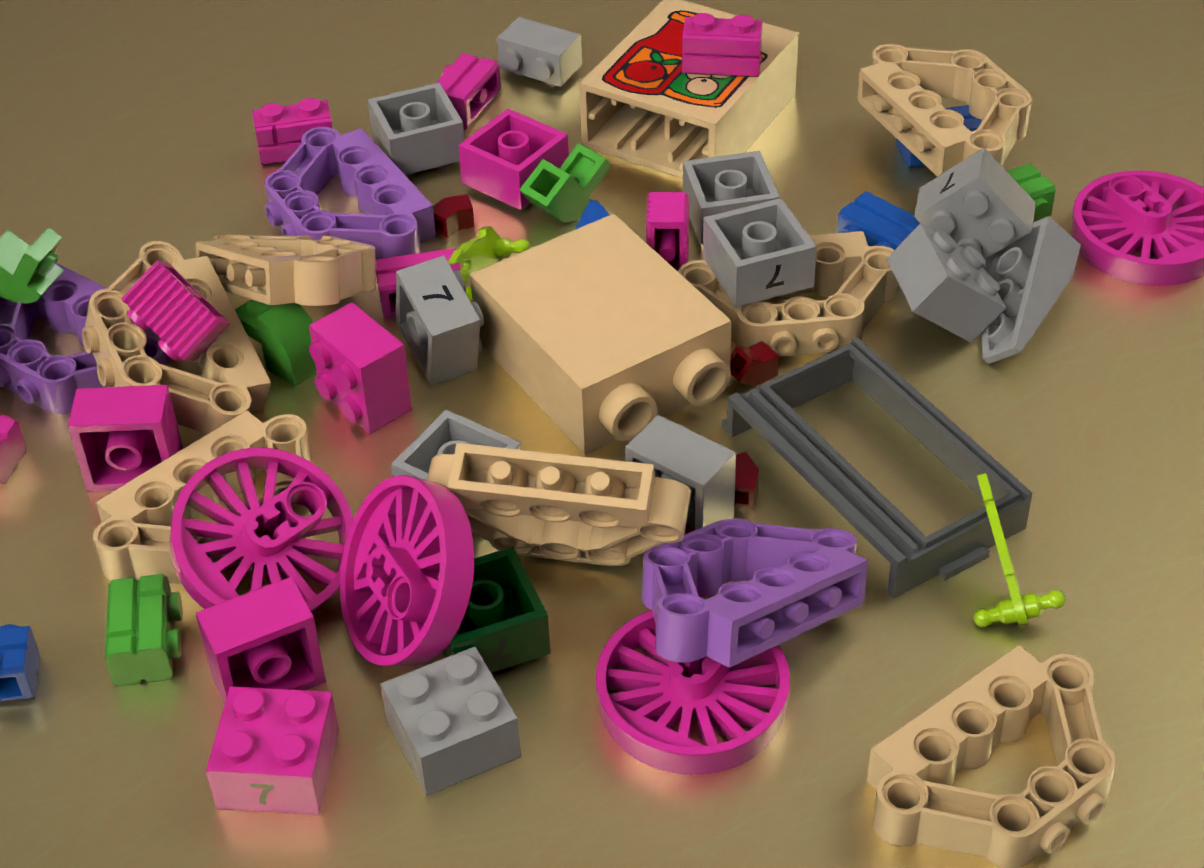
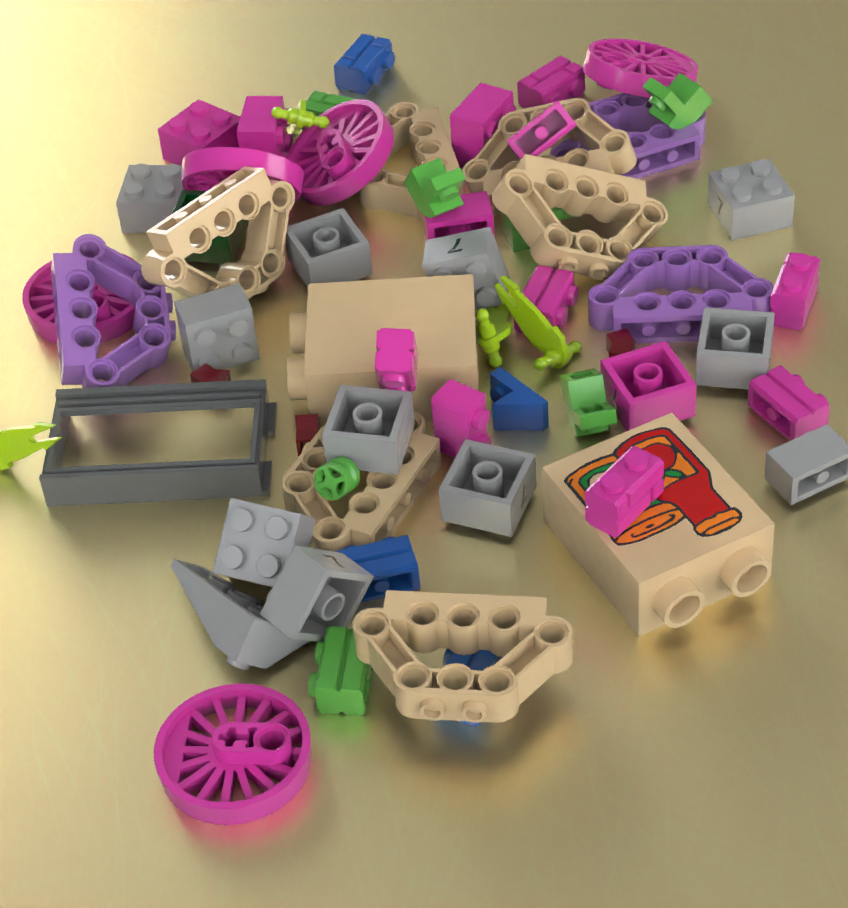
camera: 125 degrees right, 0 degrees up
none -> lime piece [271,99,330,137]
none -> bright green wheel [313,456,360,500]
none -> dark pink brick [375,328,418,392]
none -> bright green brick [404,158,466,218]
none -> light grey brick [708,159,795,241]

